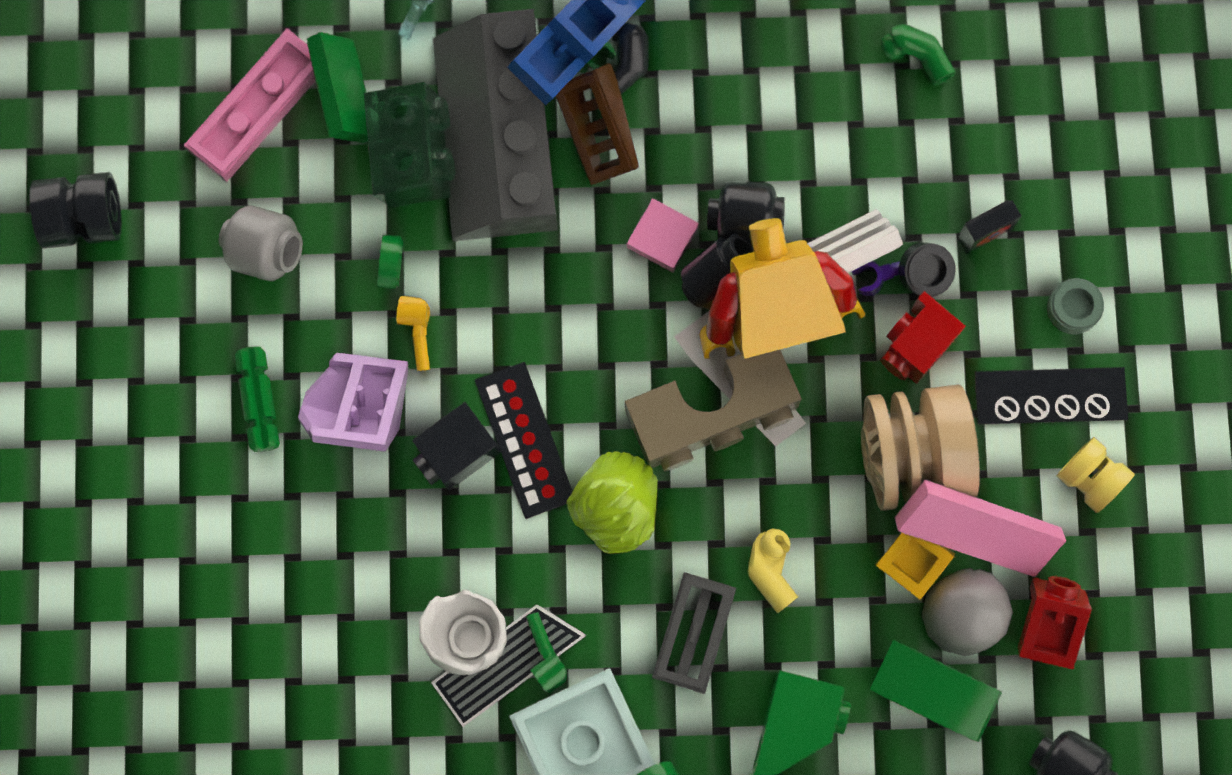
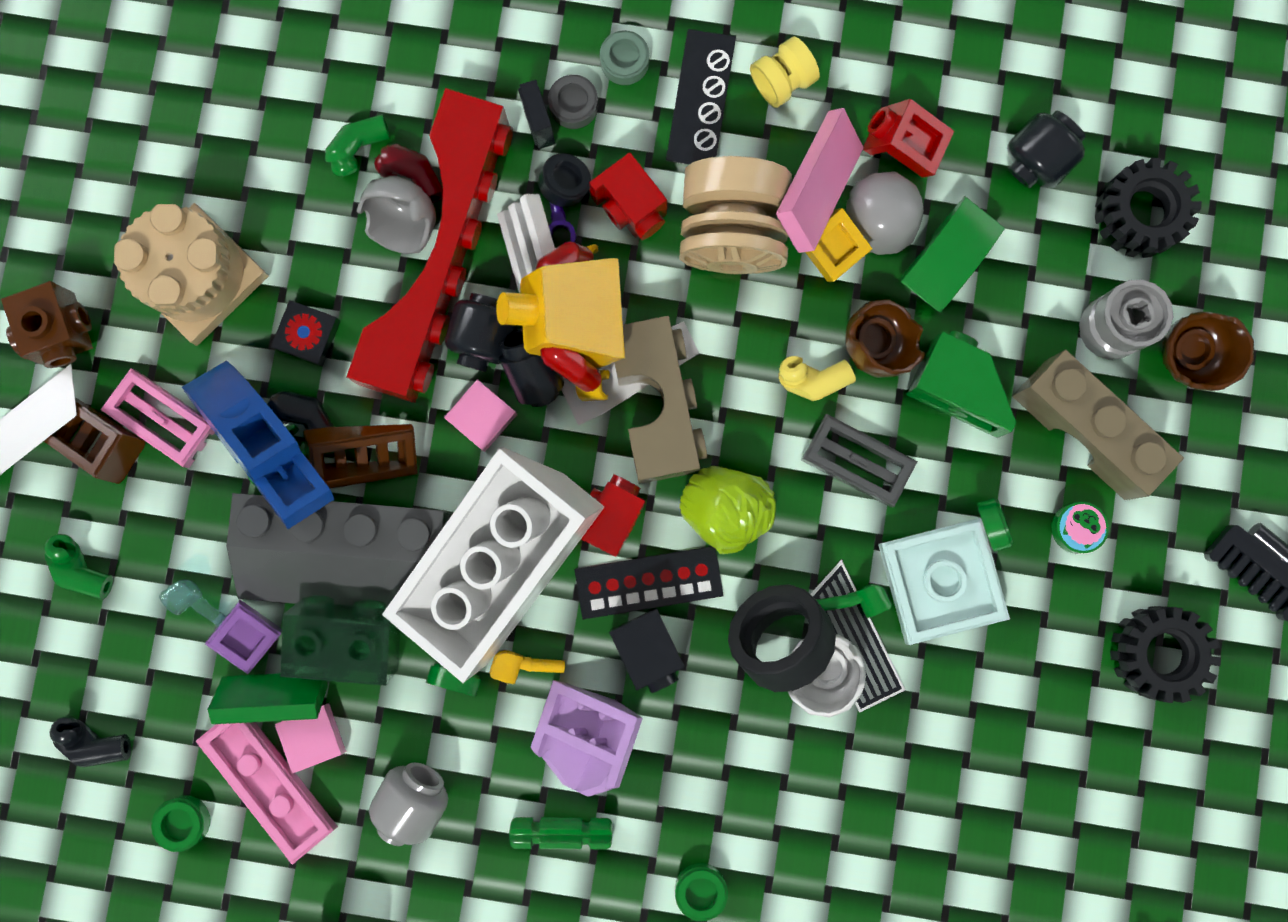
camera: 80 degrees left, 5 degrees up
none -> green tile [151,795,210,852]
none -> medium lavender tile [205,599,282,674]
none -> black tile [271,300,341,367]
none -> bright pink tile [275,703,346,774]
none -> red arch [346,88,513,403]
none -> light grey hair [357,176,436,254]
none -> dark red arm [374,144,443,204]
none -> white slope [382,447,604,683]
none -> dark grey tile [548,75,598,129]
none -> red brick [581,474,645,558]
none -> green tile [675,863,728,921]
none -> black tyre [728,584,836,692]
none -> reddish brown hair [845,299,925,378]

